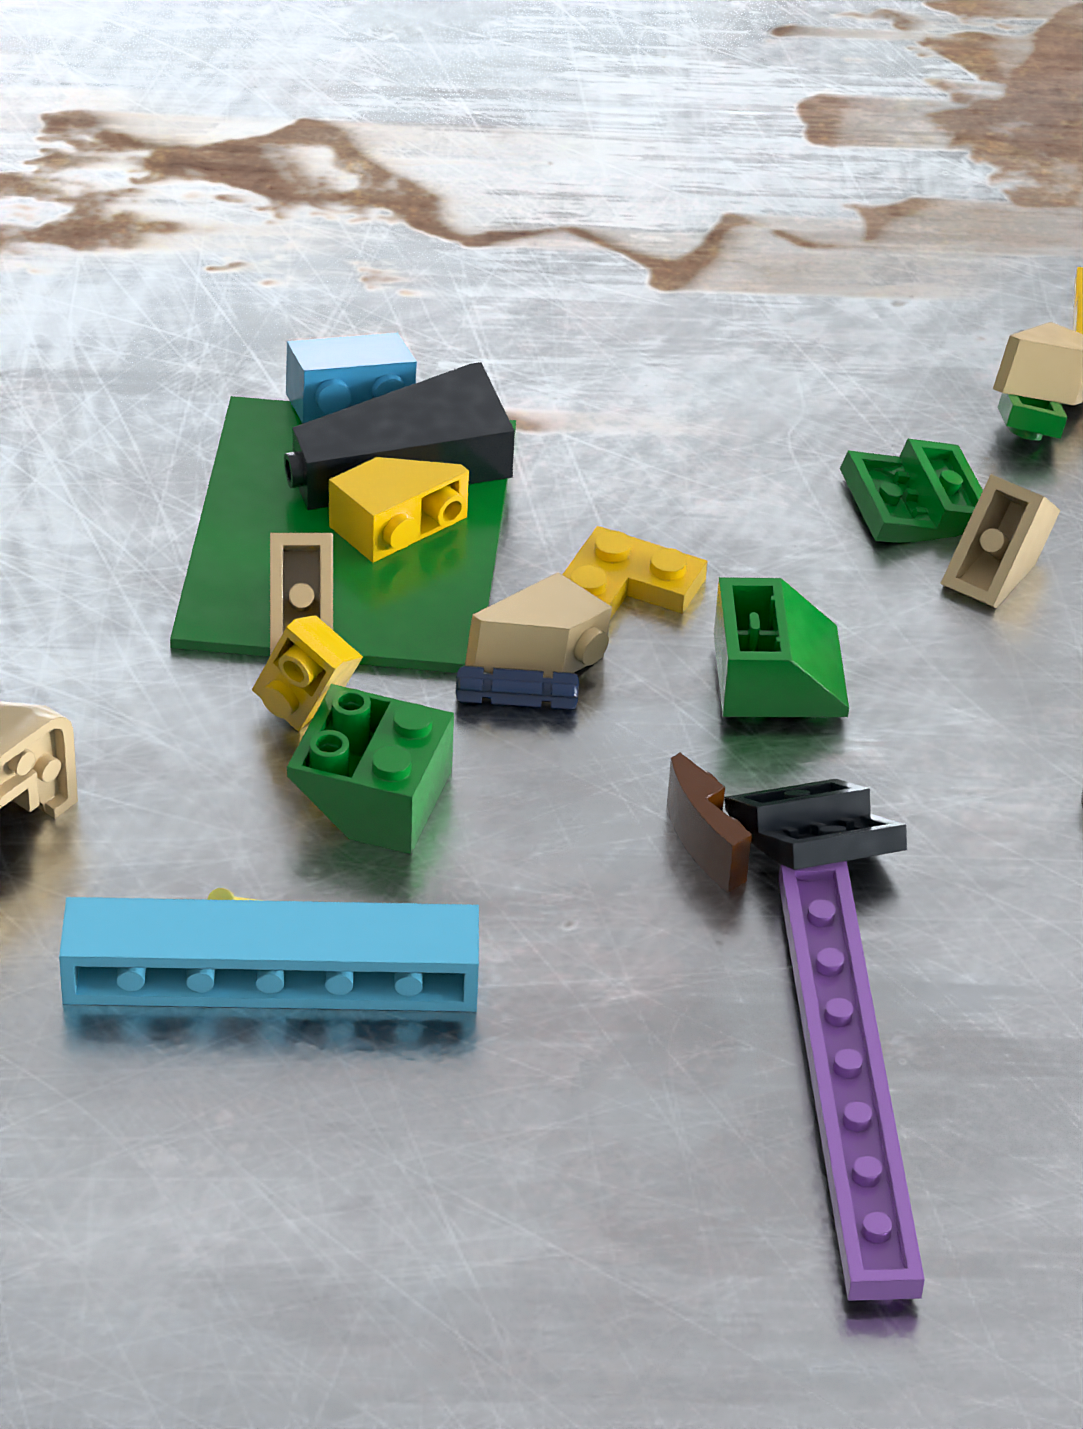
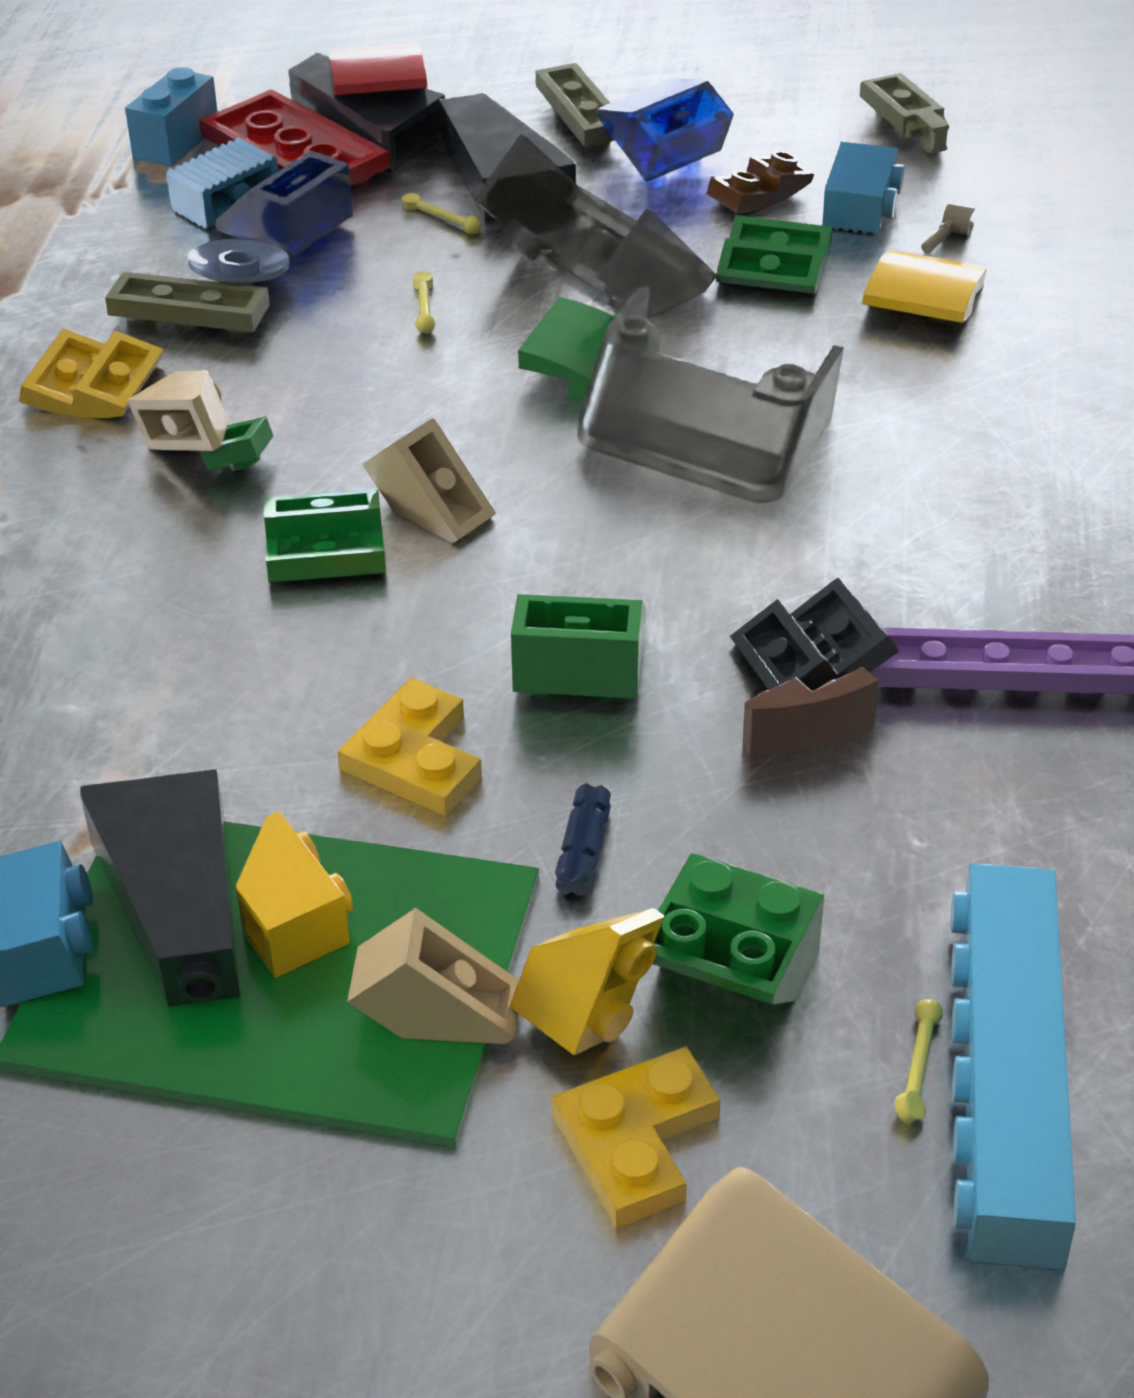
camera: 80 degrees left, 0 degrees up
tan slope [465,572,612,678] -> none
none -> yellow plate [551,1046,721,1229]

